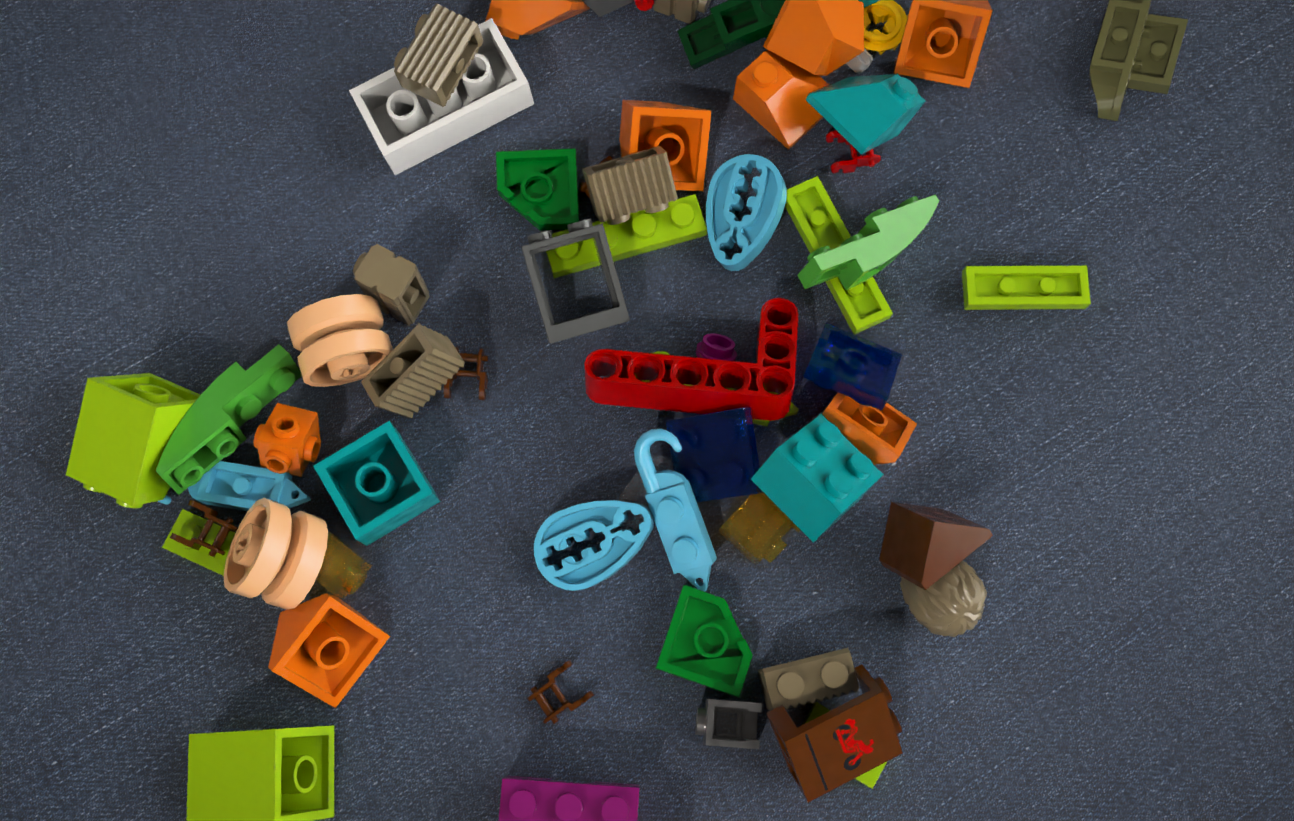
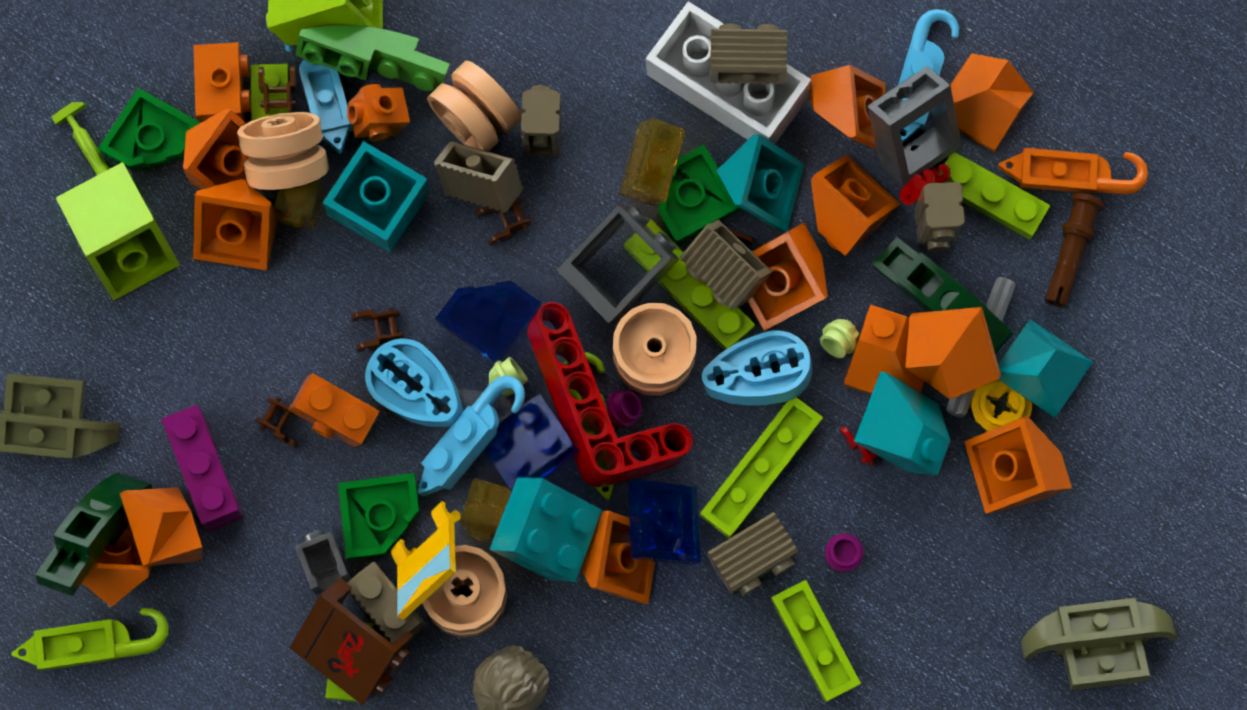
camera: 65 degrees right, 0 degrees up
slope [797,194,939,290] -> none
reddish brown slope [879,502,993,590] -> none
none -> lime piece [51,102,110,175]
none -> green plate [98,88,200,171]
none -> orange slope [183,108,249,190]
none -> orange brick [193,42,251,123]
none -> orange brick [288,373,380,448]
none -> reddish brown piece [351,308,404,352]
none -> yellow flag [391,501,461,620]
none -> light nougat wheel [422,545,508,638]
none -> clear blue plate [435,280,542,363]
none -> yellowish green plate [489,357,528,397]
none -> light nougat wheel [613,303,697,396]
none -> clear yellow brick [618,118,685,206]
none -> dark tan brick [707,512,799,597]
none -> teal slope [716,134,805,233]
none -> orange slope [811,154,900,256]
none -> yellowish green plate [820,319,859,358]
none -> magenta plate [825,533,864,572]

